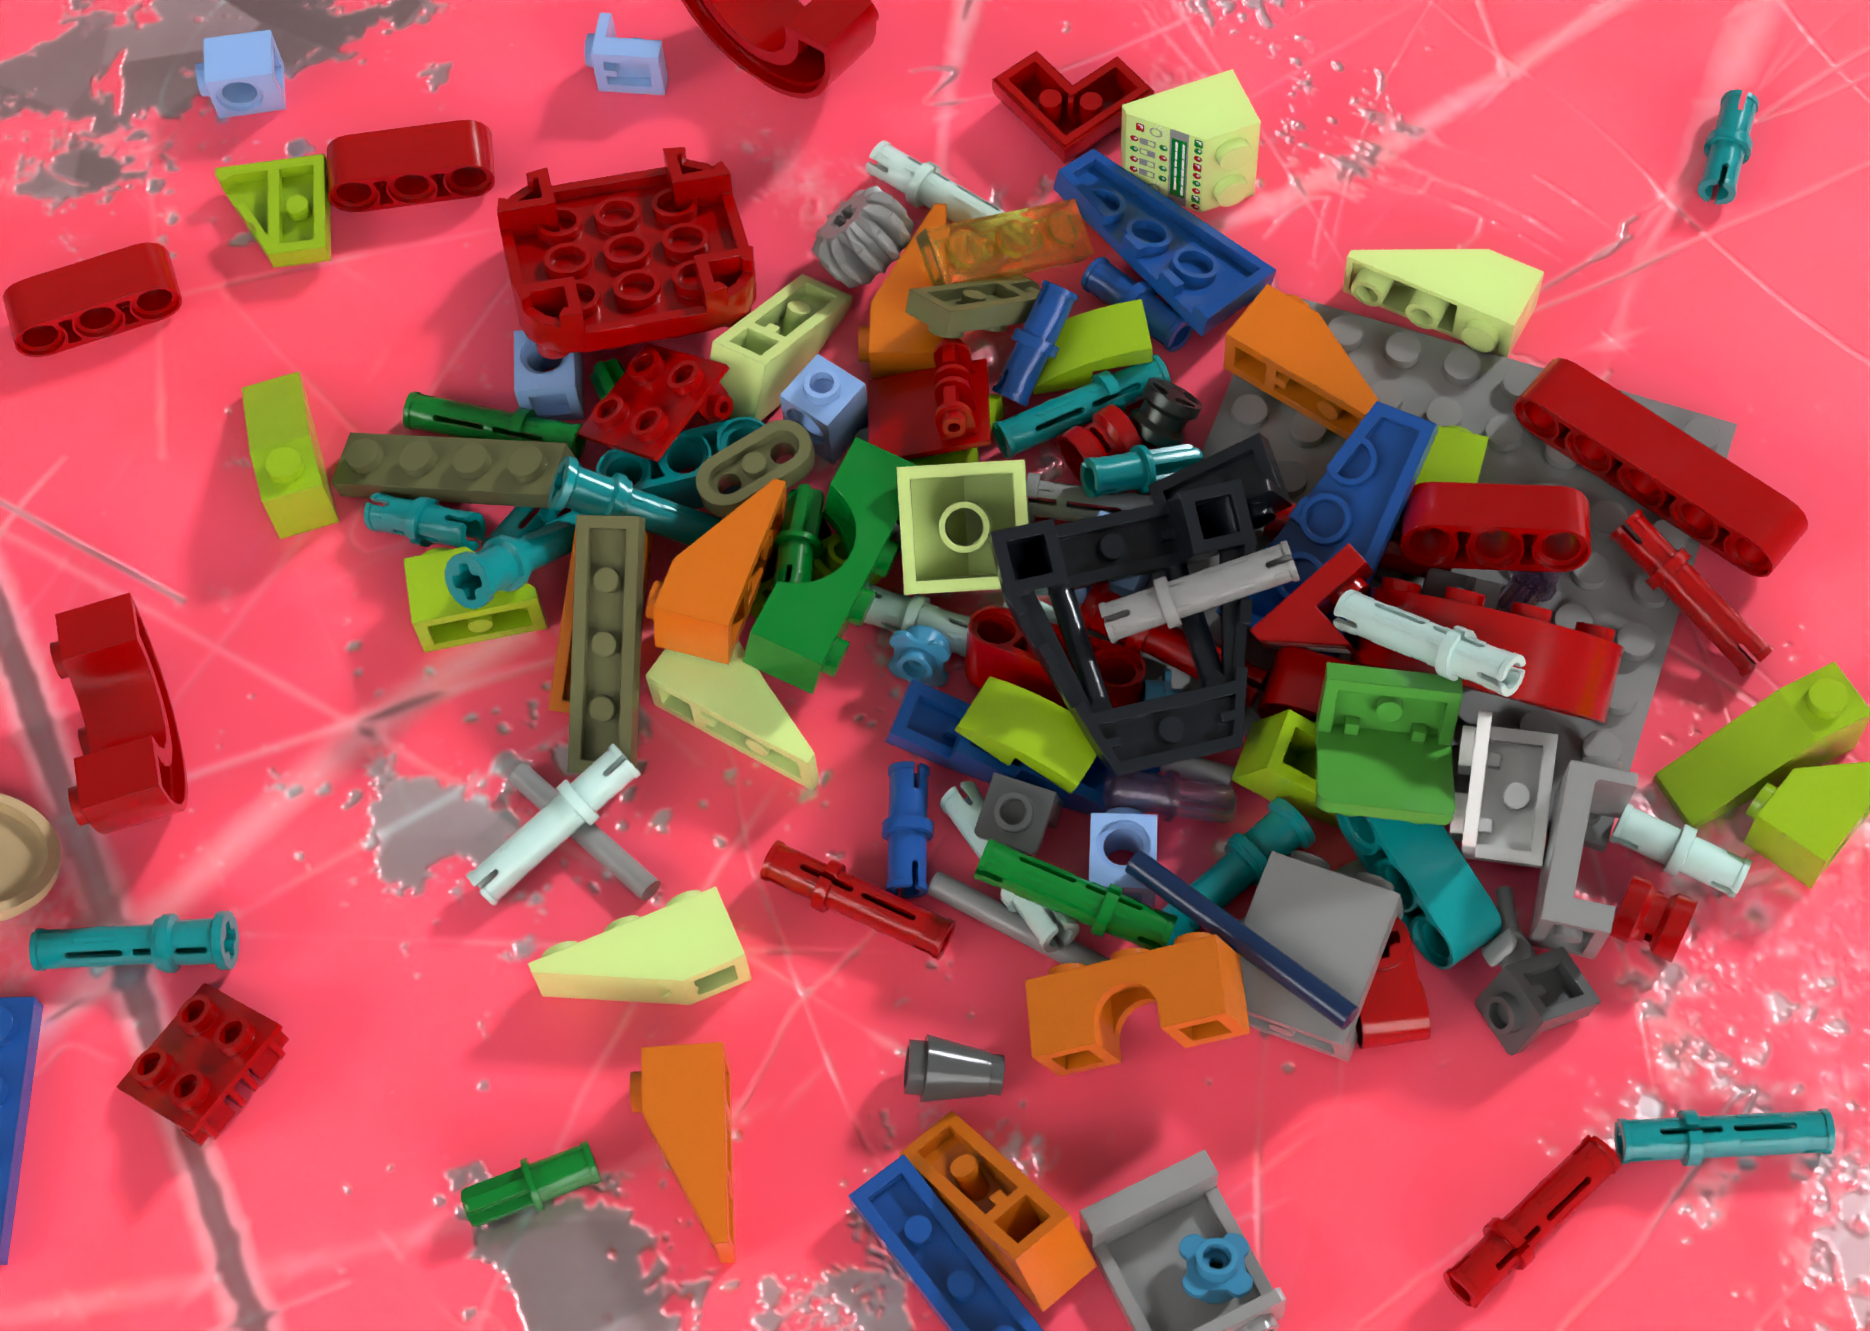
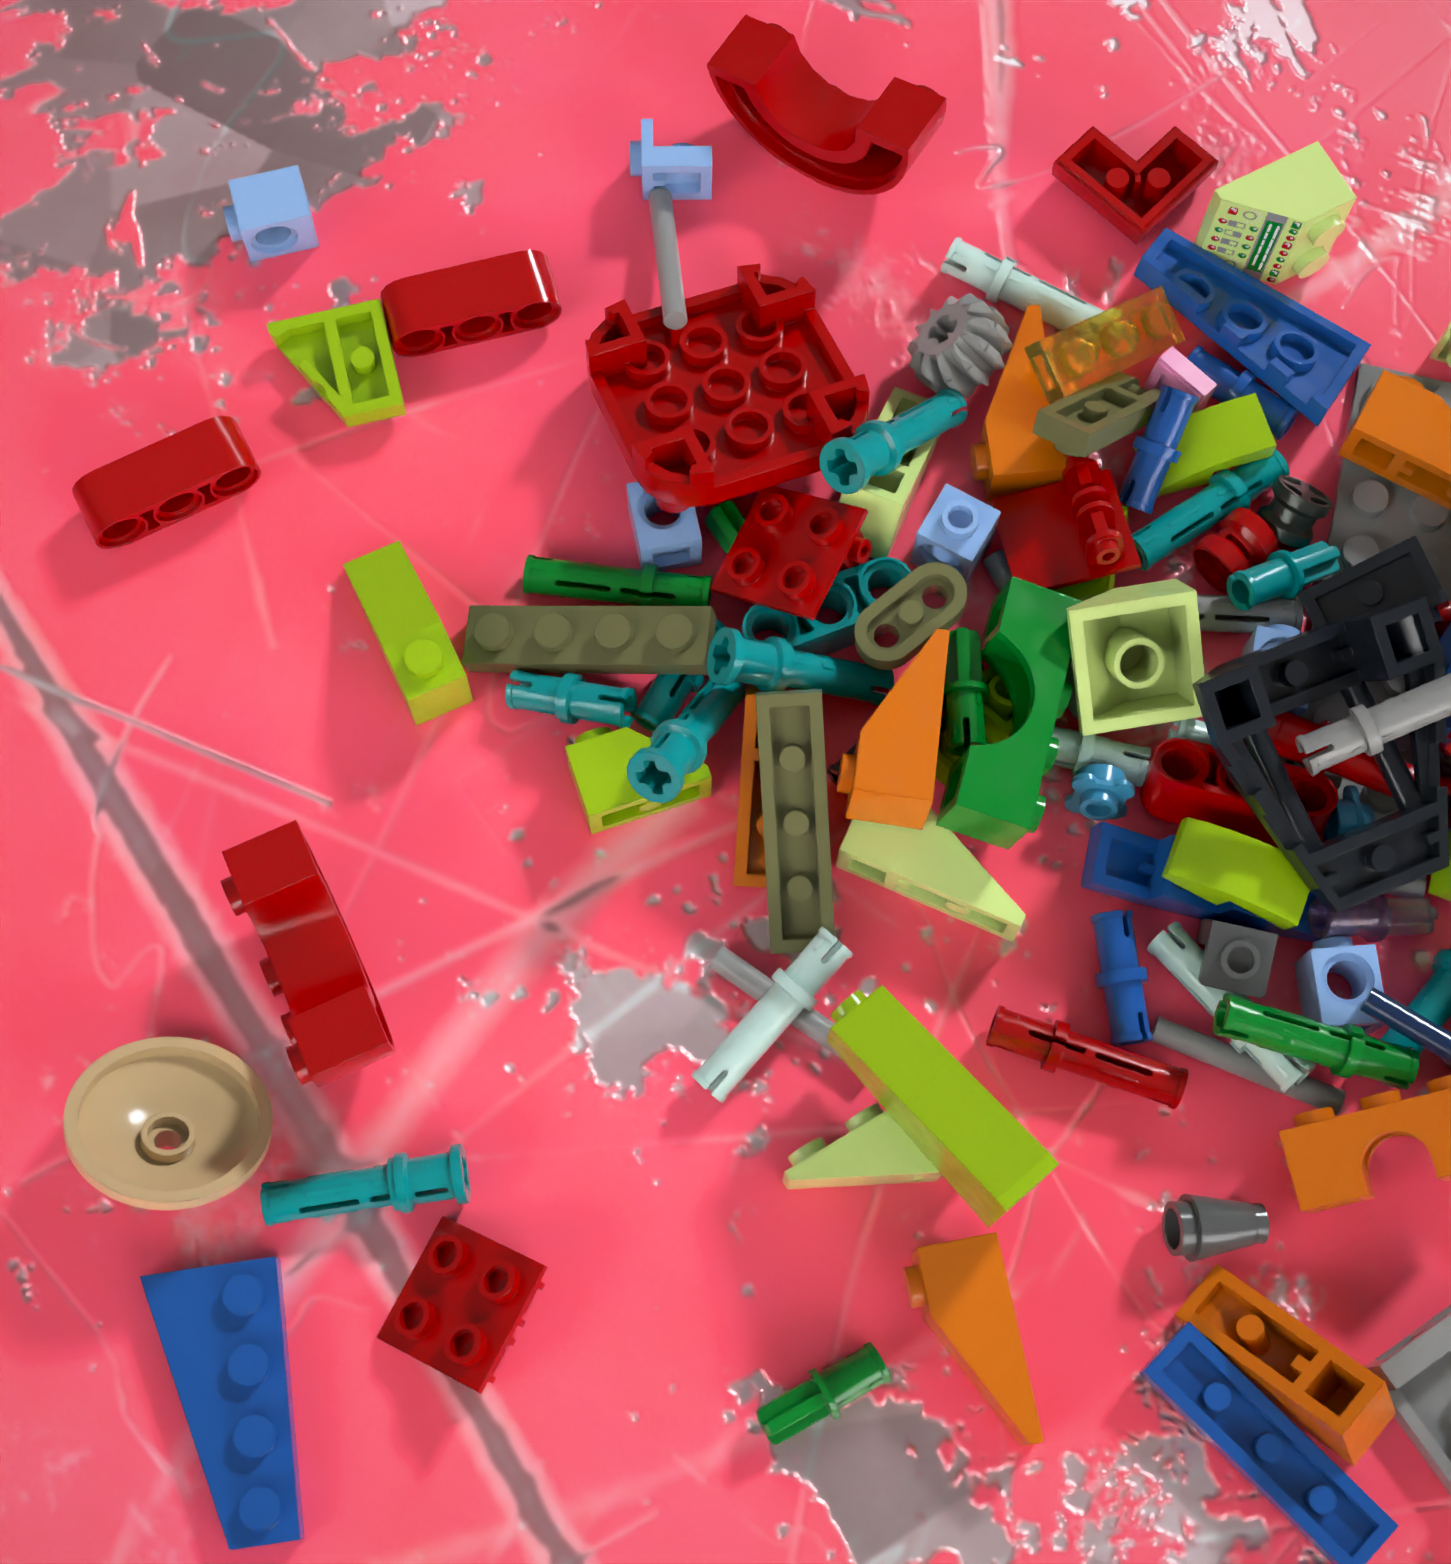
camera: 15 degrees left, 10 degrees up
none -> light grey bar [649,188,688,330]
none -> teal pin [820,388,968,494]
none -> lime slope [827,985,1059,1228]
none -> bright pink tile [1143,346,1218,414]

